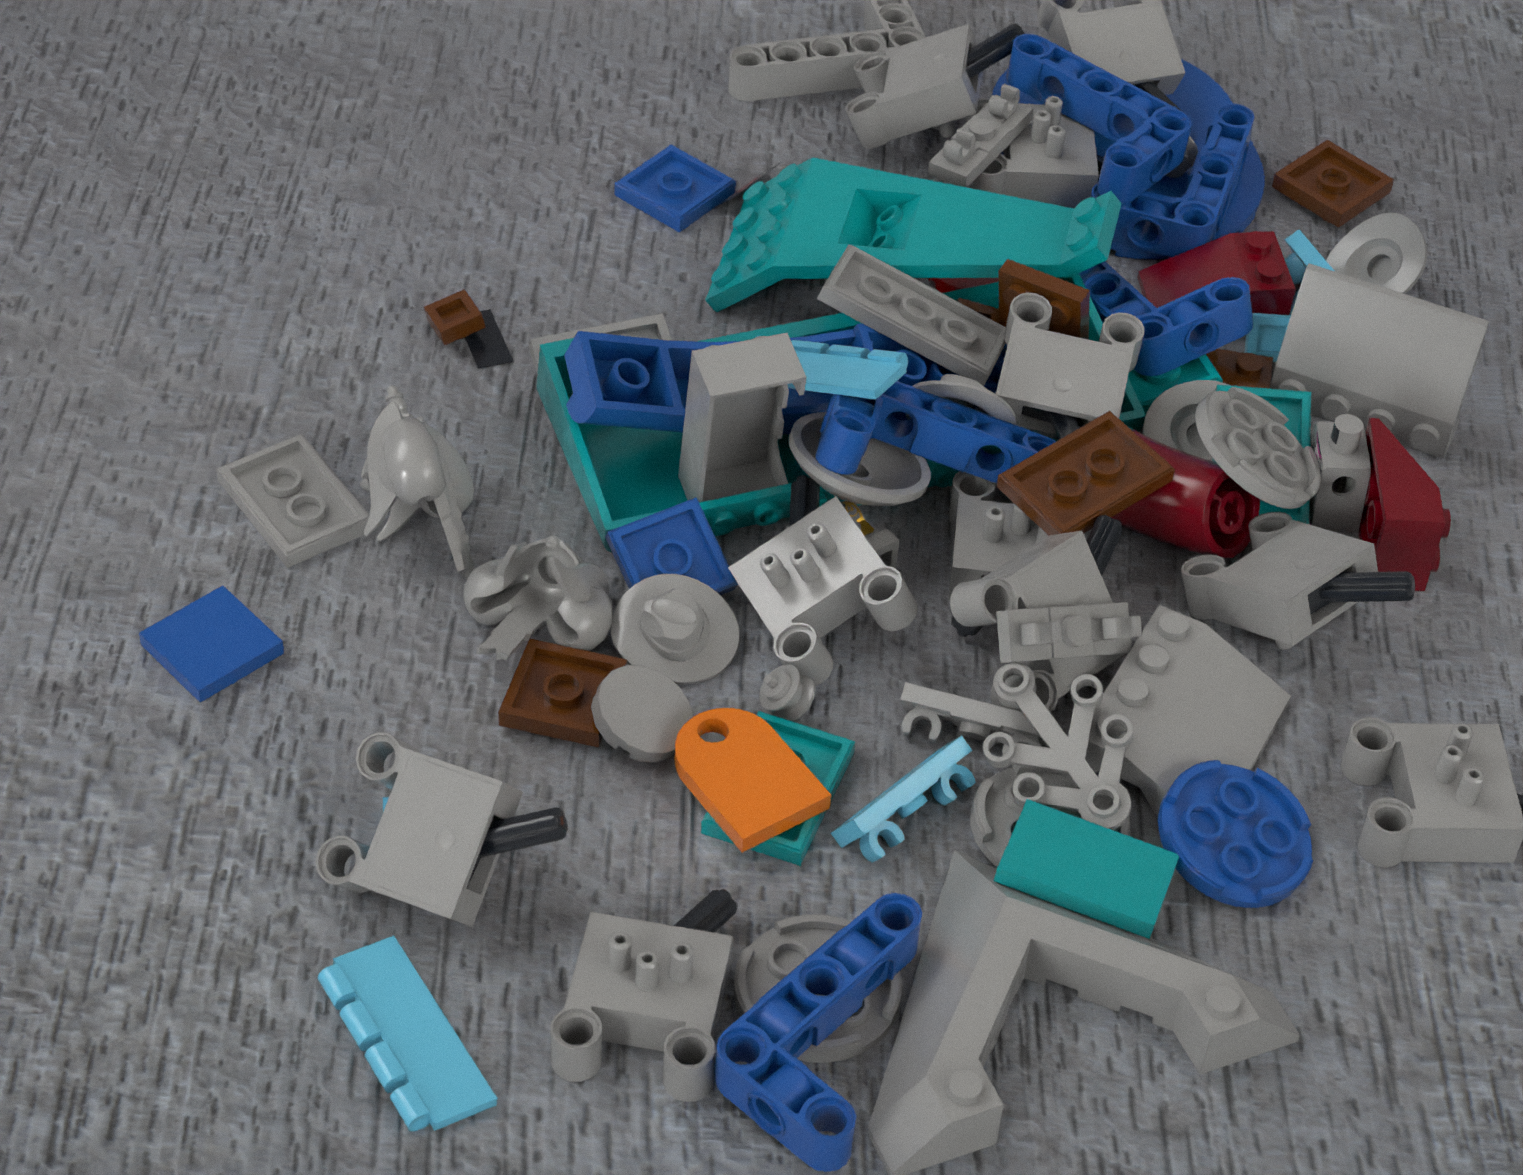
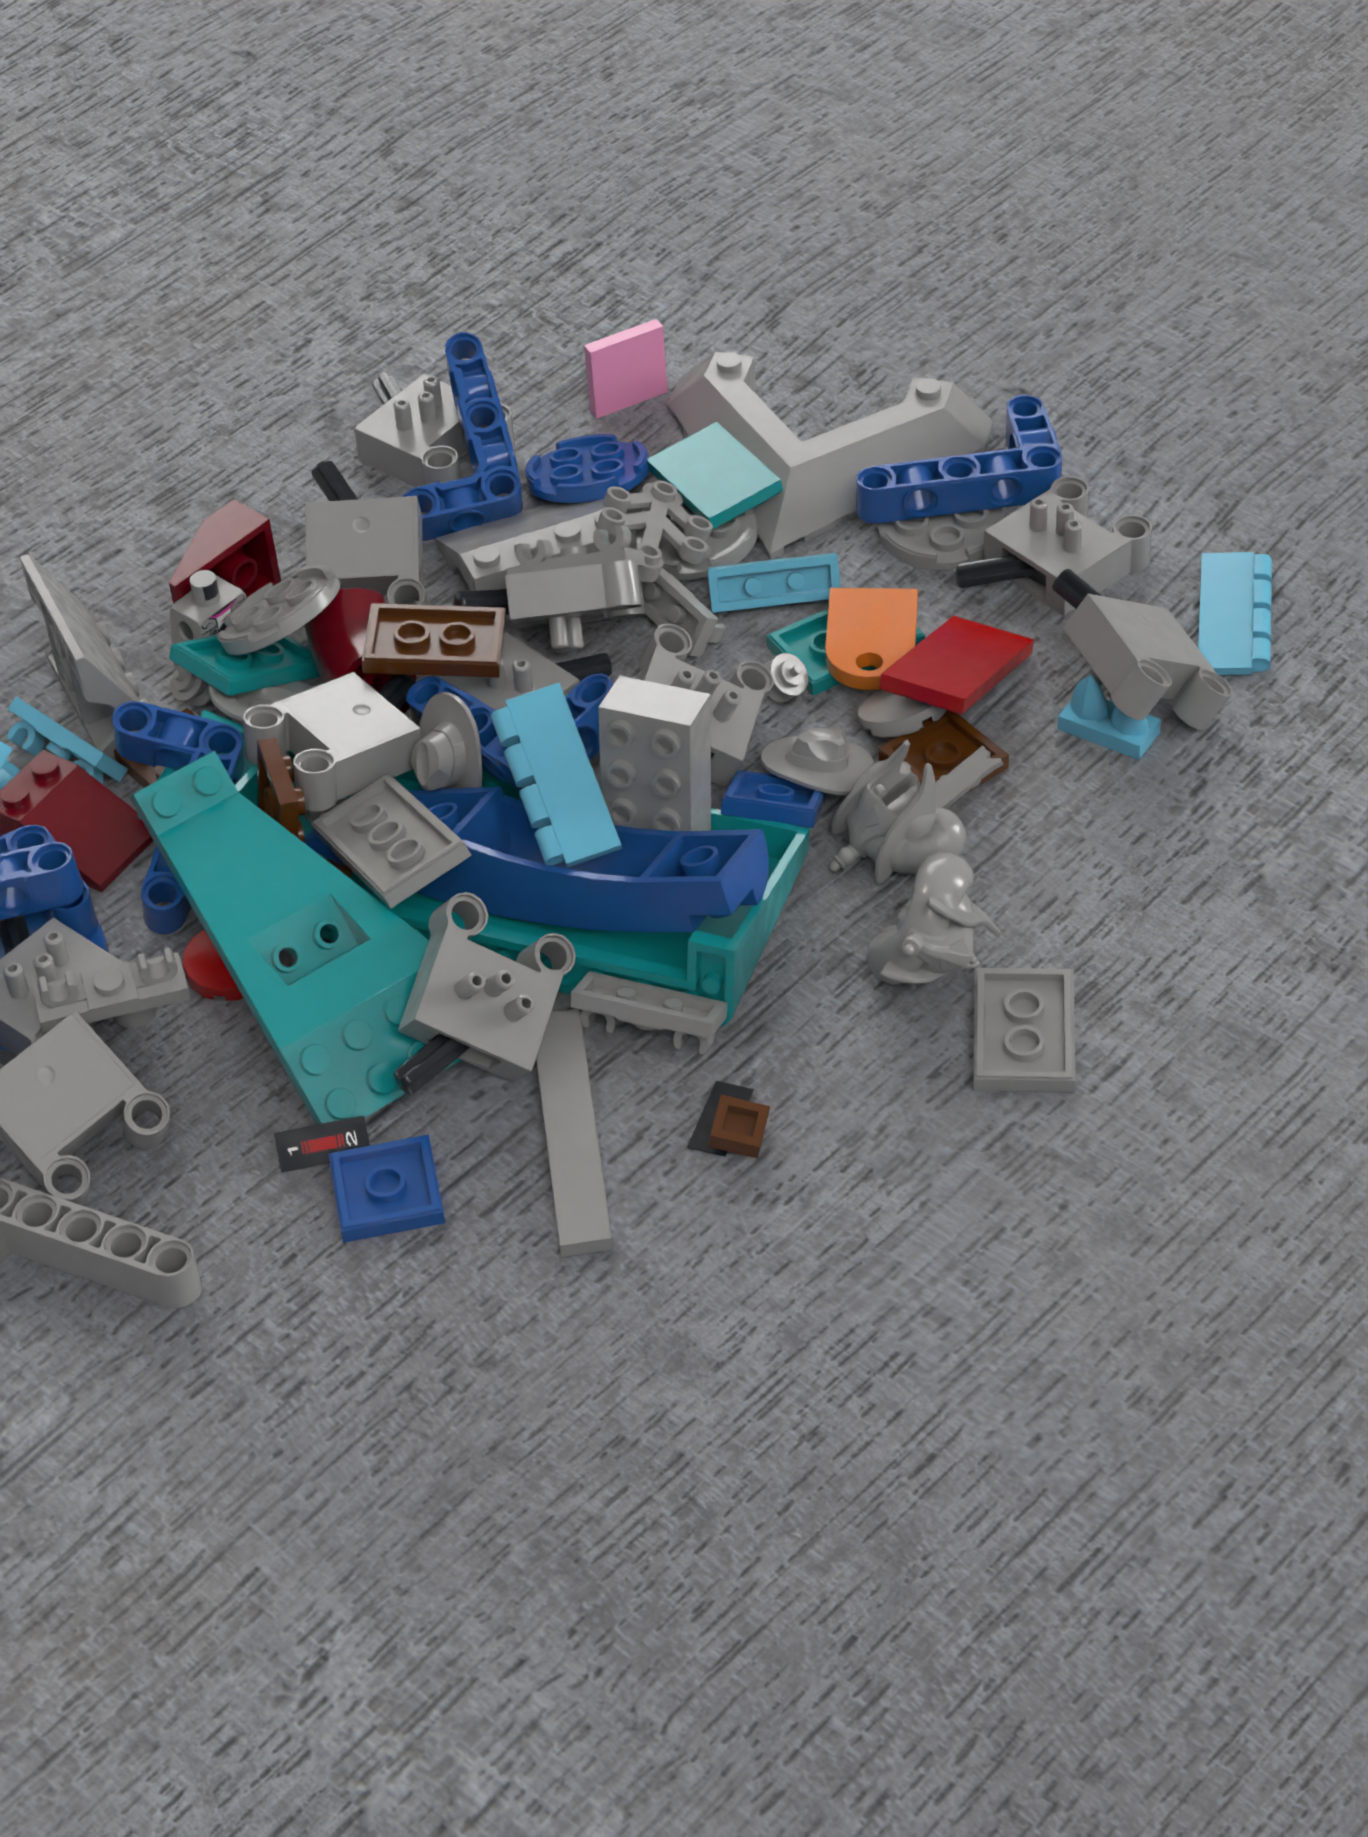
camera: 135 degrees left, 0 degrees up
blue tile [139,585,284,703] -> none
none -> light grey piece [393,892,576,1095]
none -> blue beam [403,332,523,541]
none -> light grey tile [536,1009,613,1257]
none -> bright pink tile [584,319,668,419]
none -> red tile [879,615,1034,714]

